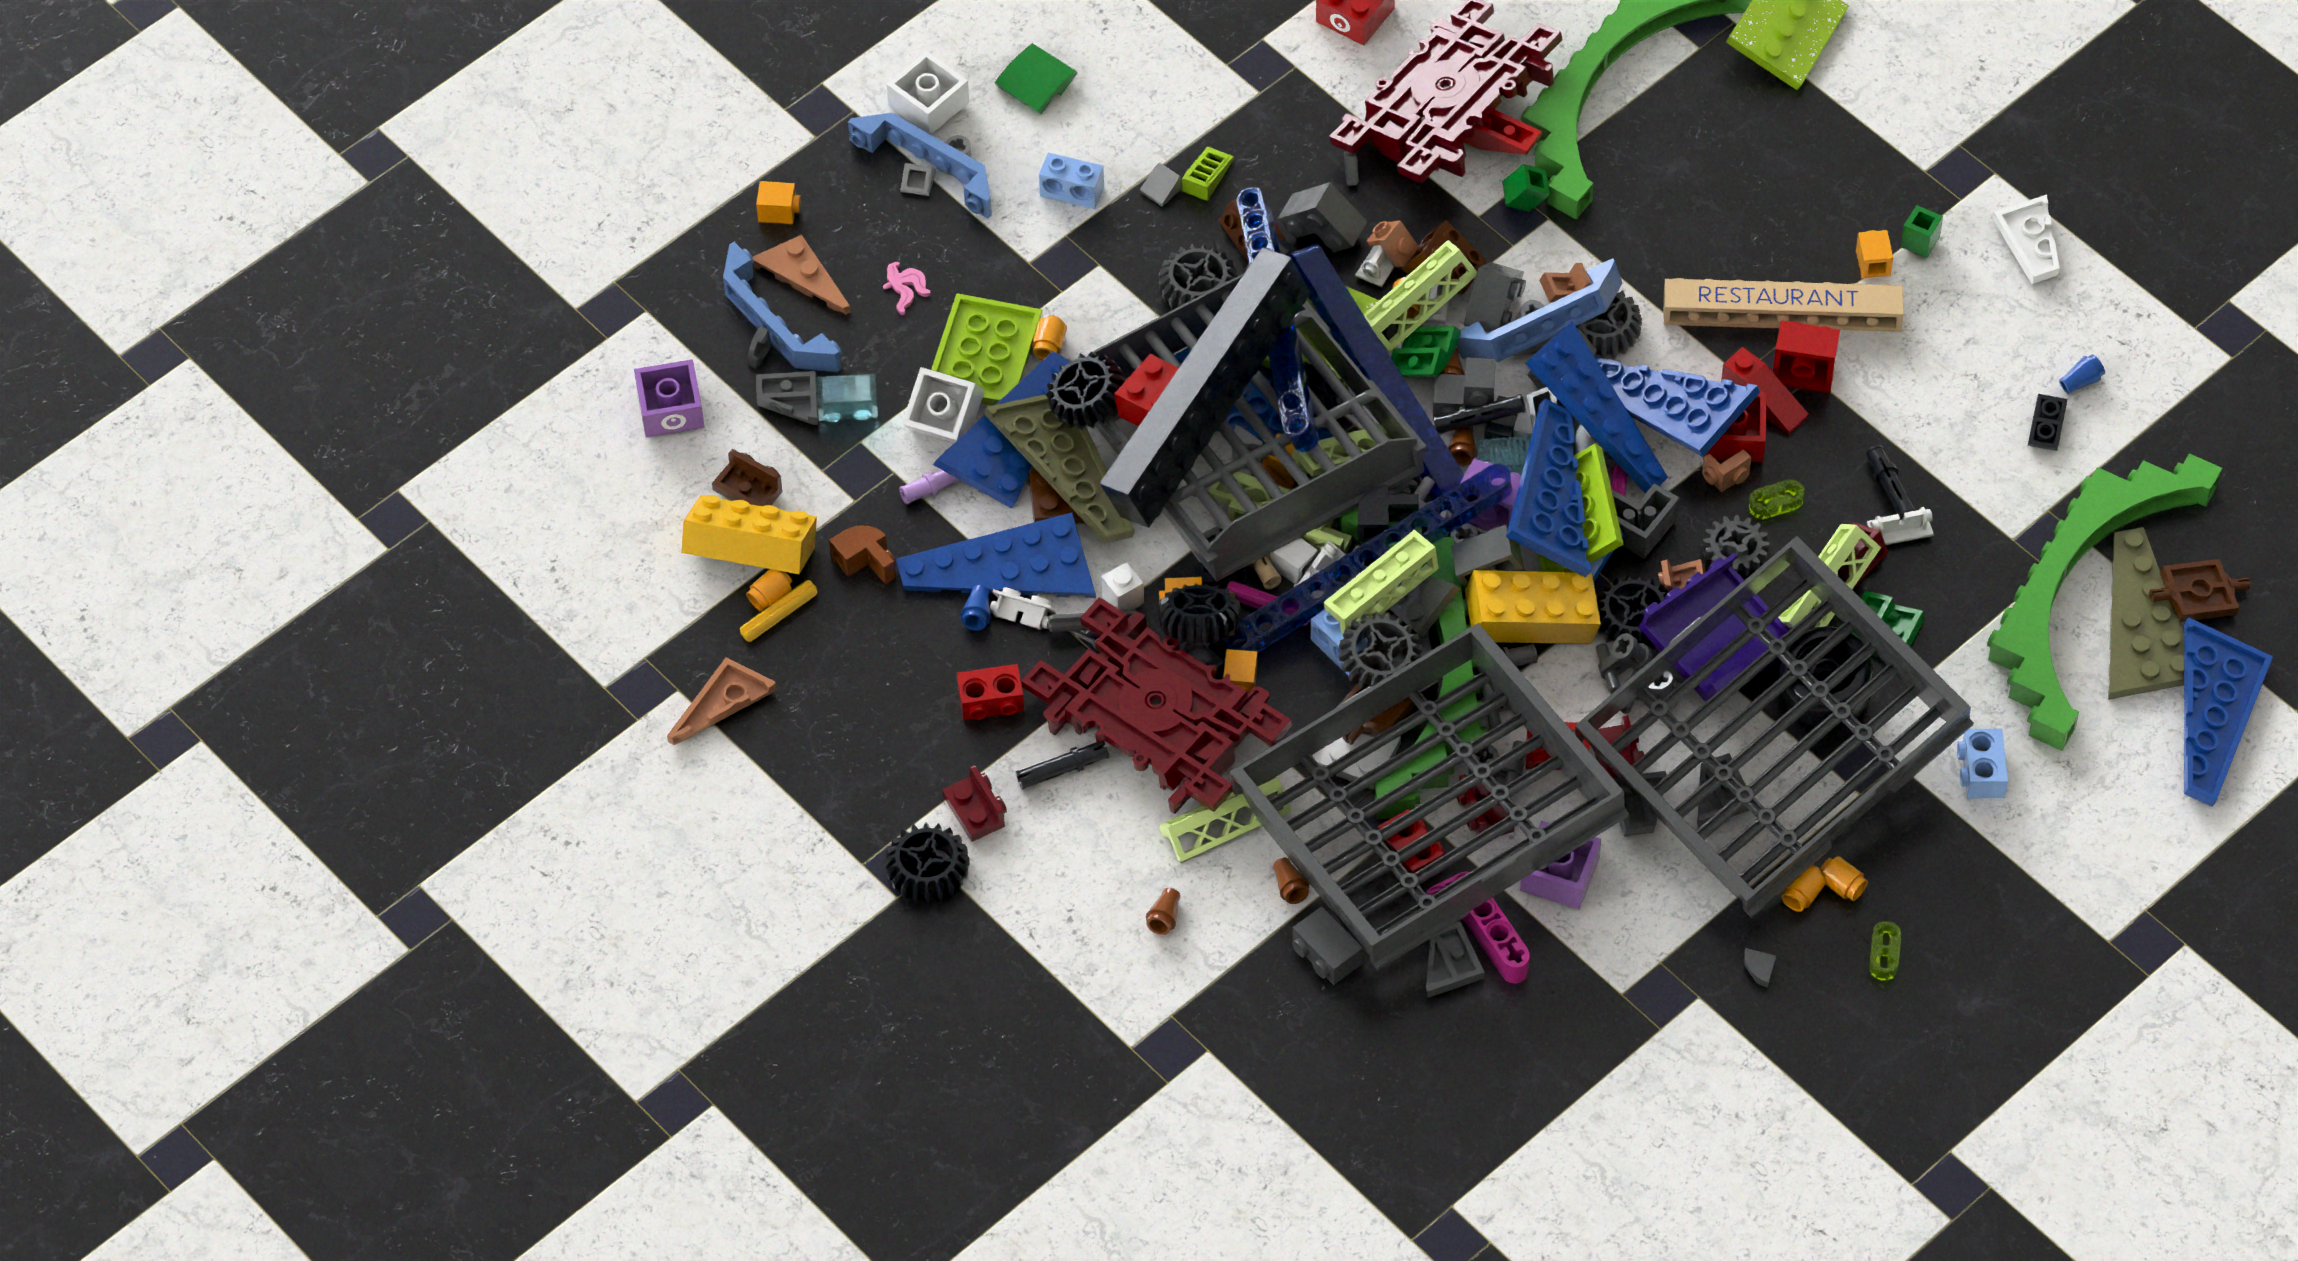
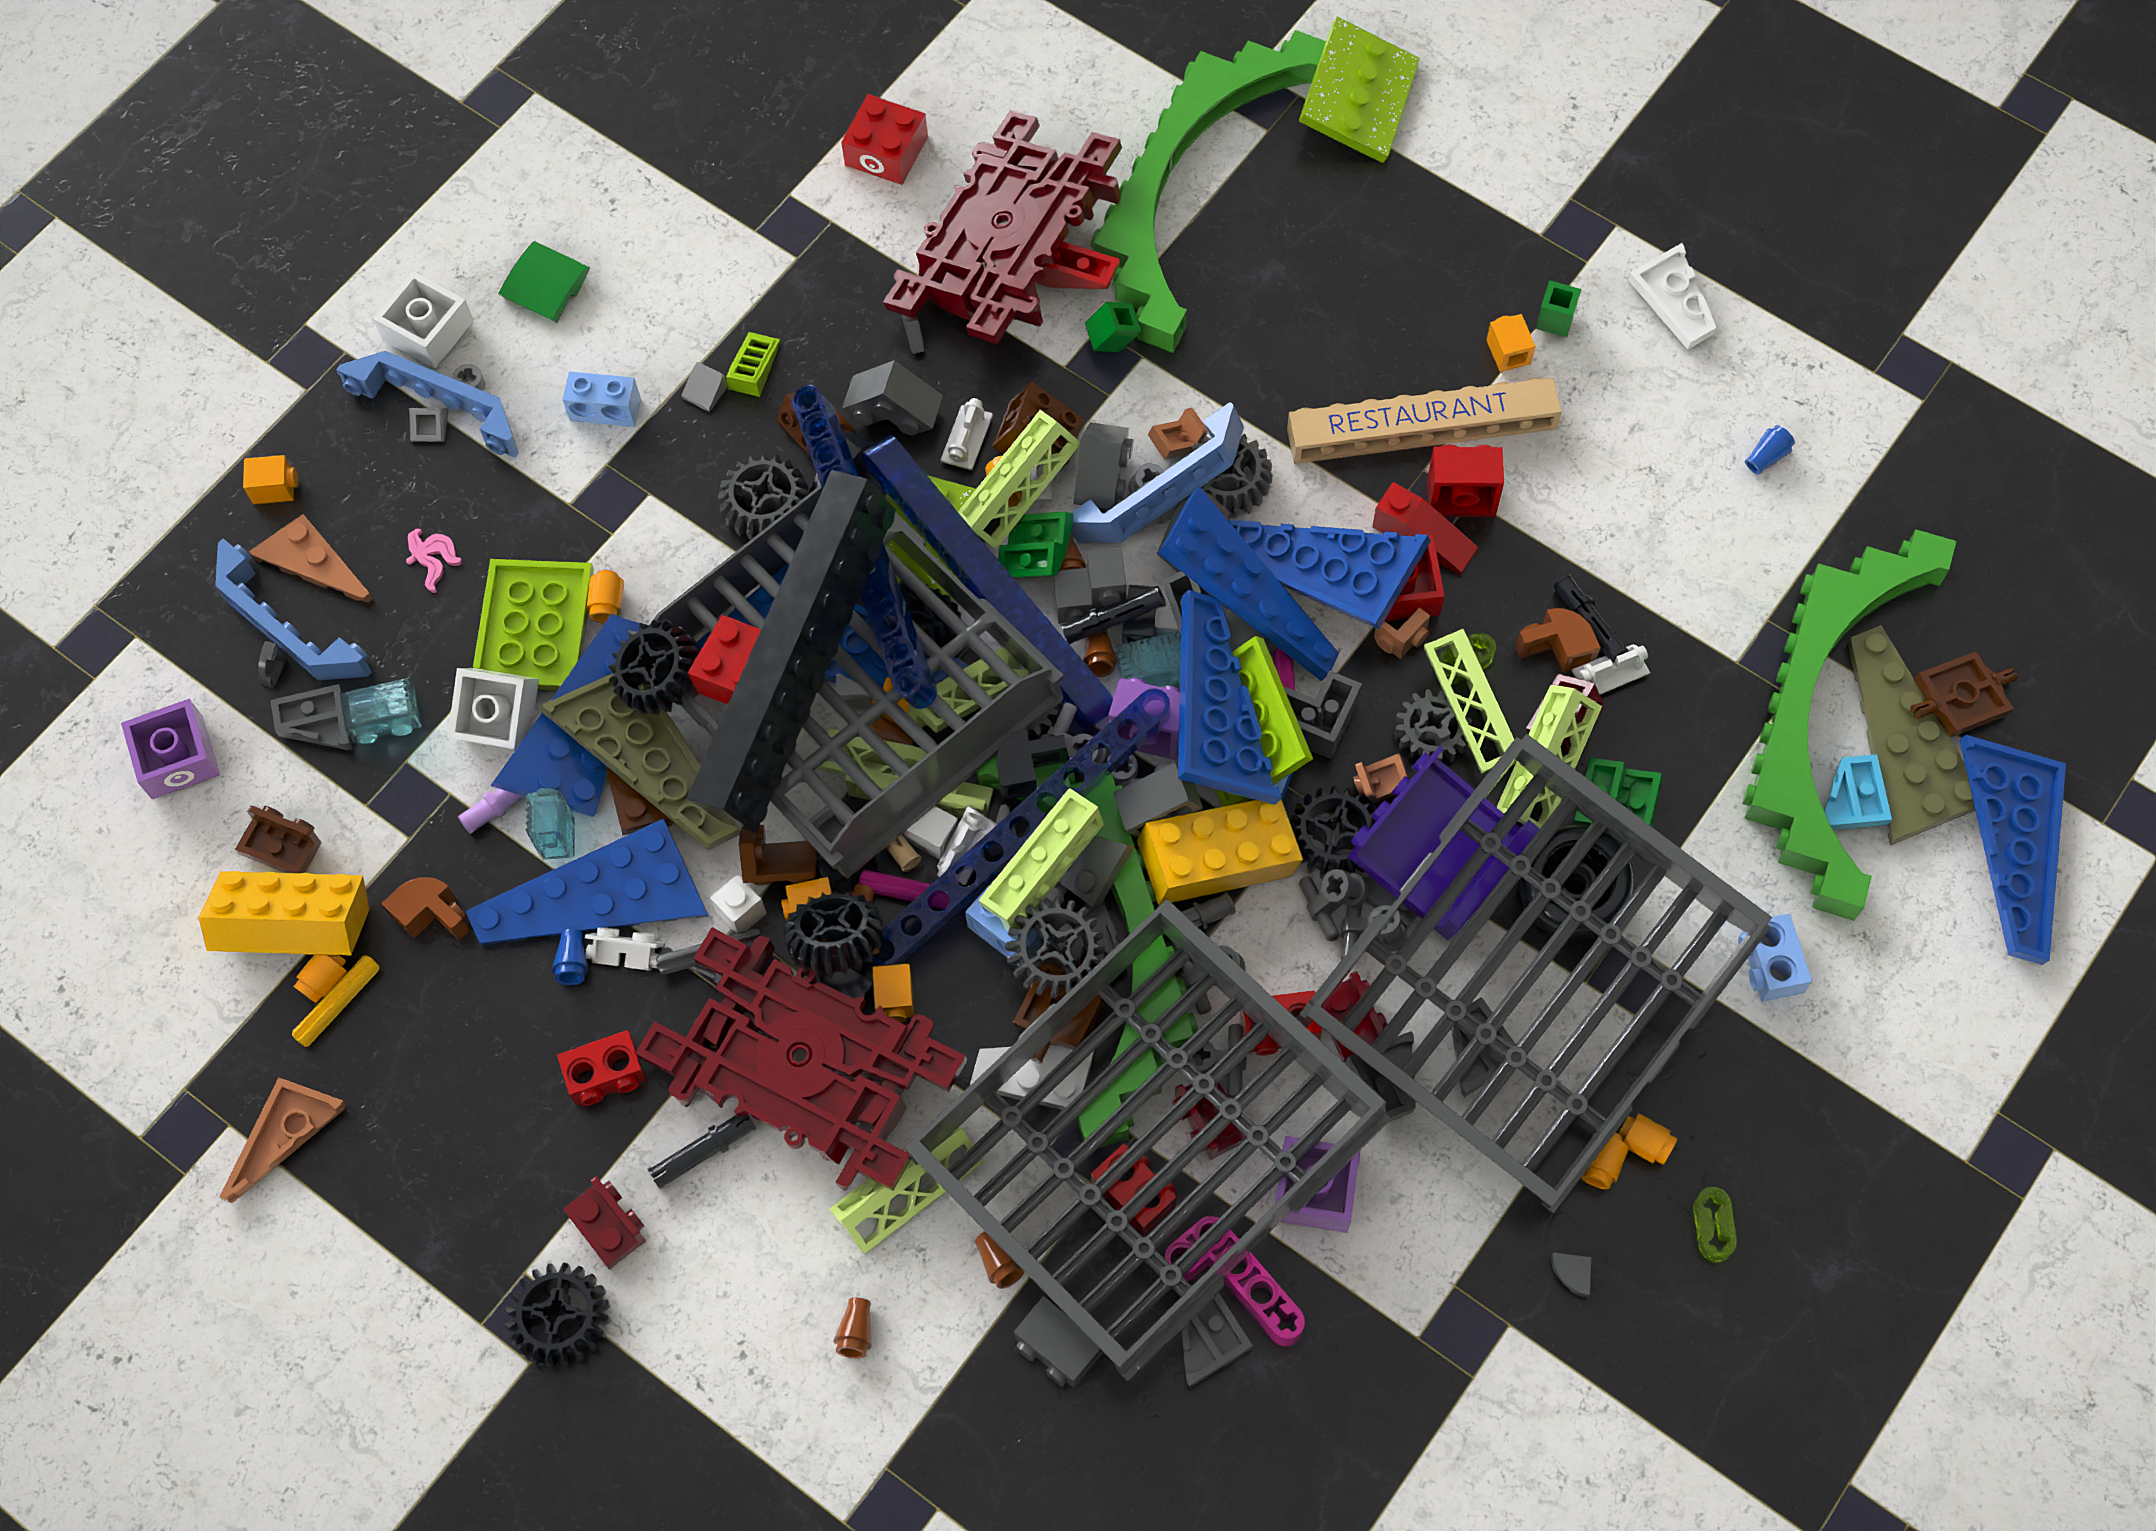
camera: 10 degrees left, 10 degrees up
nougat bracket [1366,221,1419,267] -> none
black slope [2027,394,2068,451] -> none
none -> clear light blue brick [525,788,575,860]
none -> reddish brown bracket [739,825,817,885]
none -> yellowish green fence [1424,629,1517,774]
none -> dark orange brick [1515,608,1601,672]
none -> medium azure wing [1824,754,1892,830]

